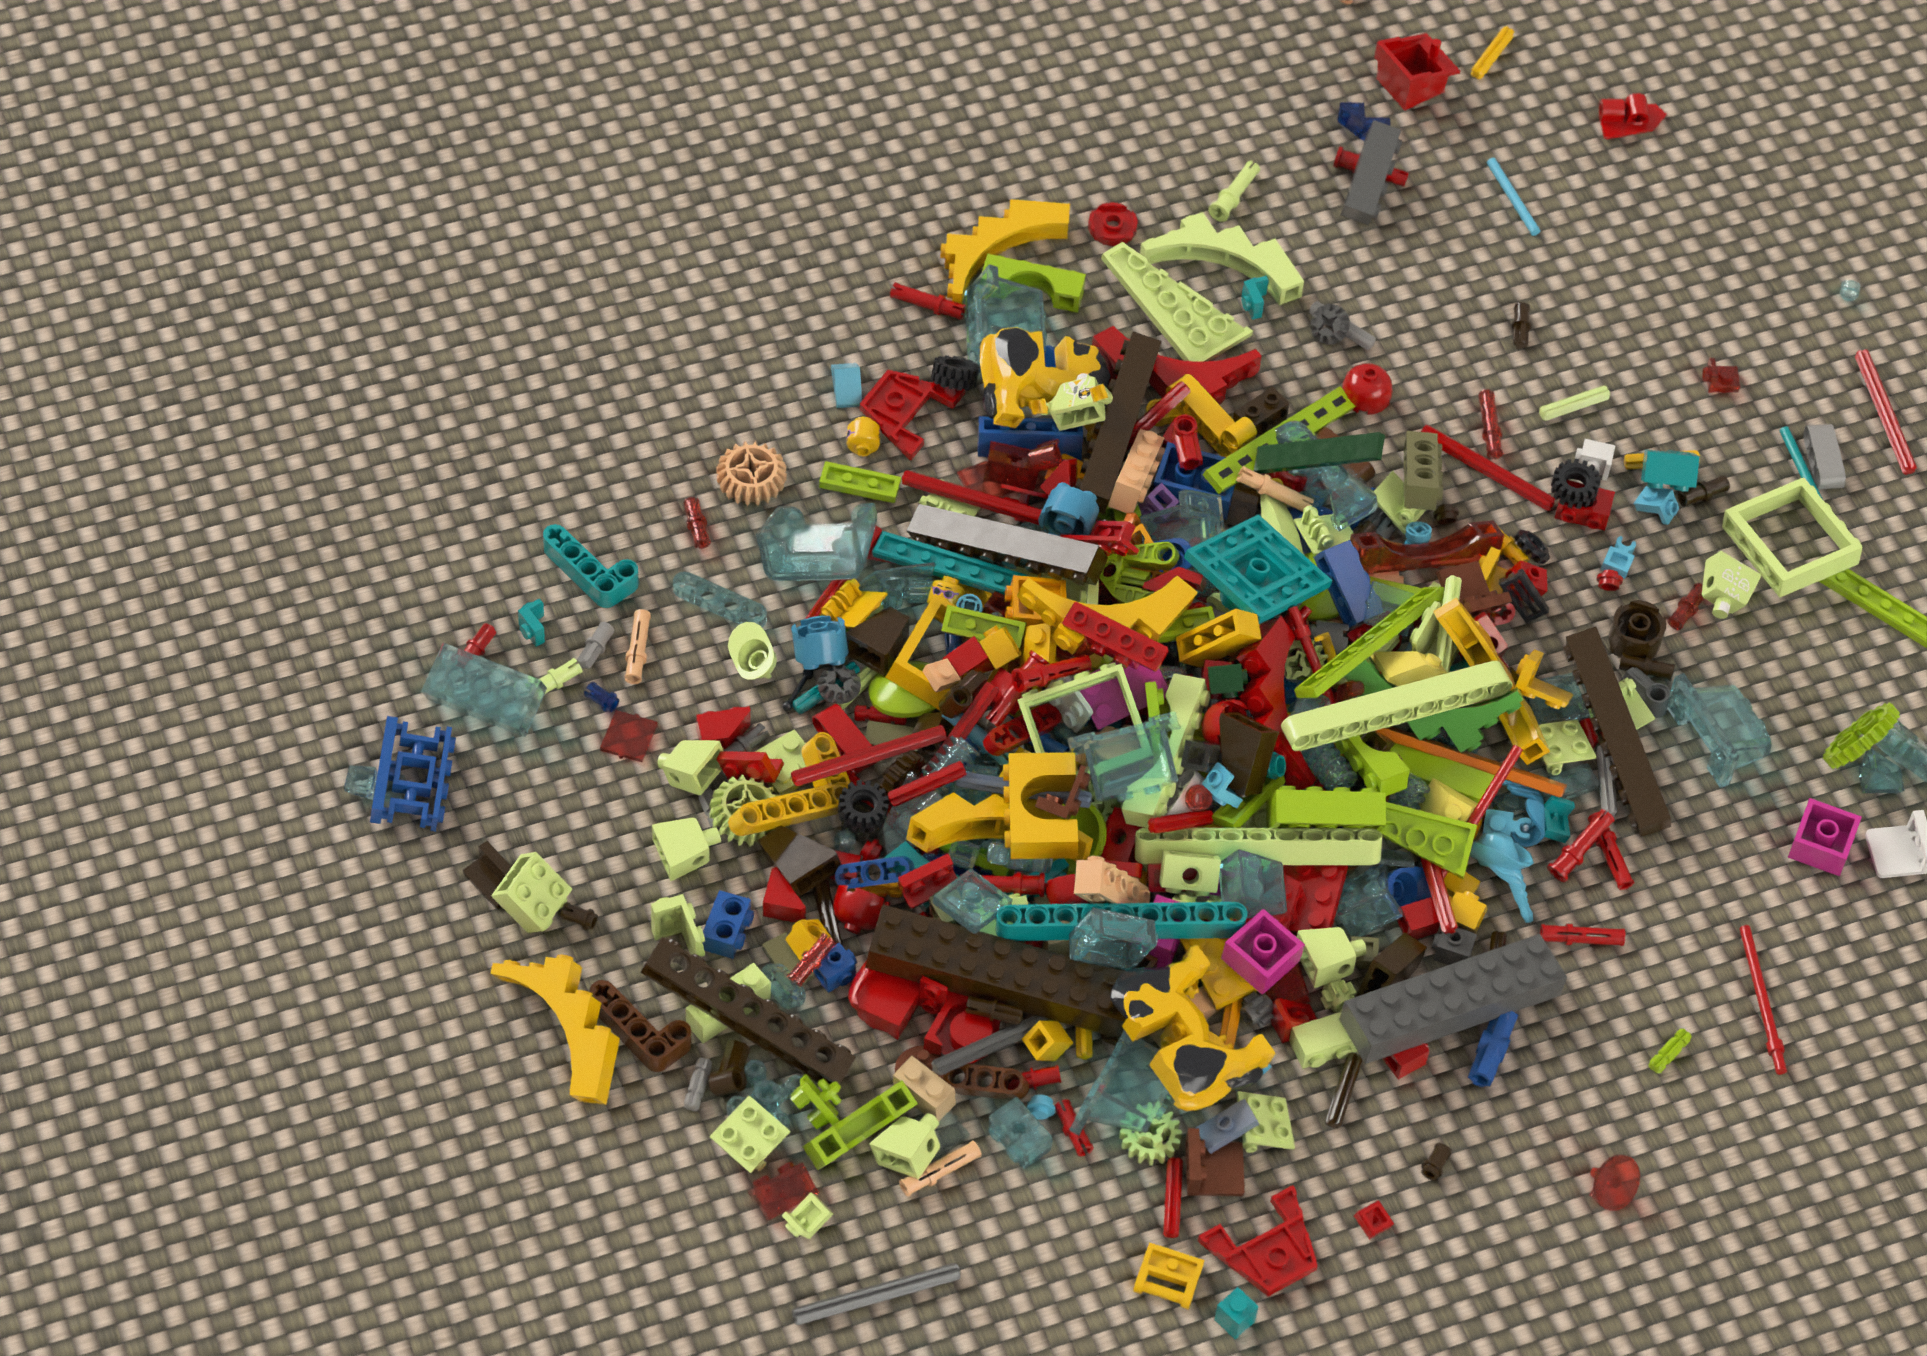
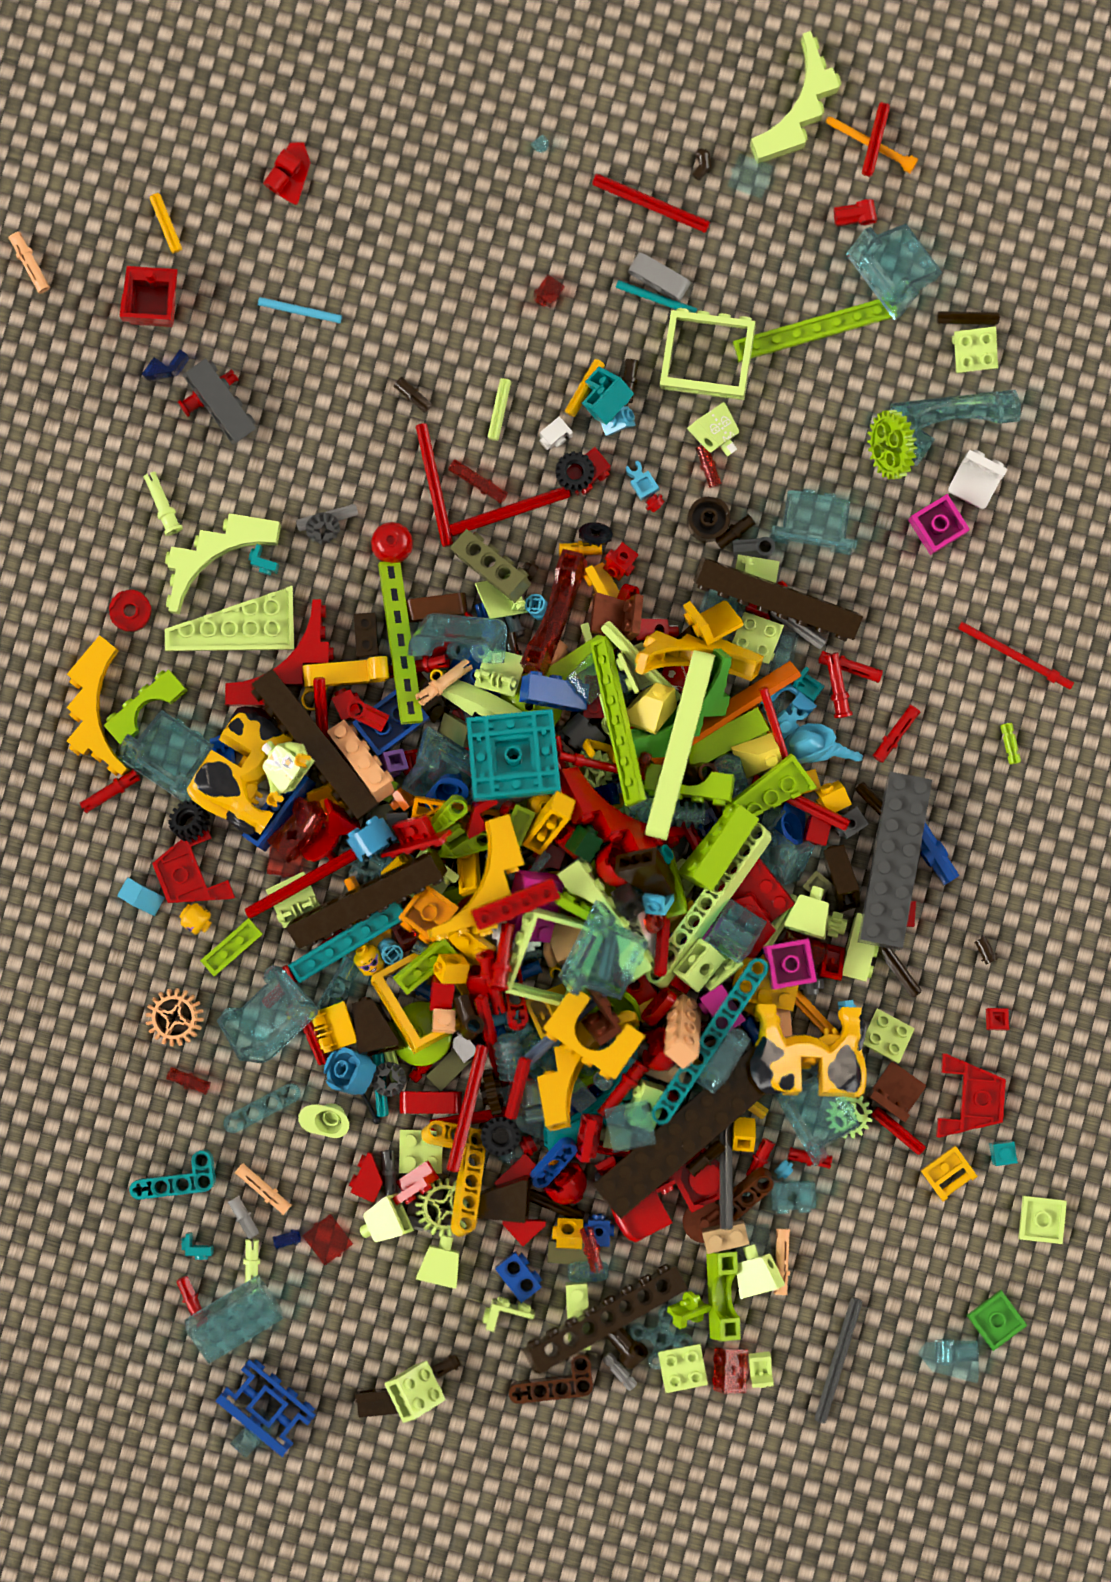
camera: 55 degrees left, 30 degrees up
yellow arch [490,954,620,1105] -> none
sand blue plate [1196,1098,1259,1154] -> none
dark green tile [1254,432,1385,474] -> none
black tile [1499,569,1549,623] -> none
clear red shield [1588,1154,1640,1211] -> none
none -> red axle [416,423,453,547]

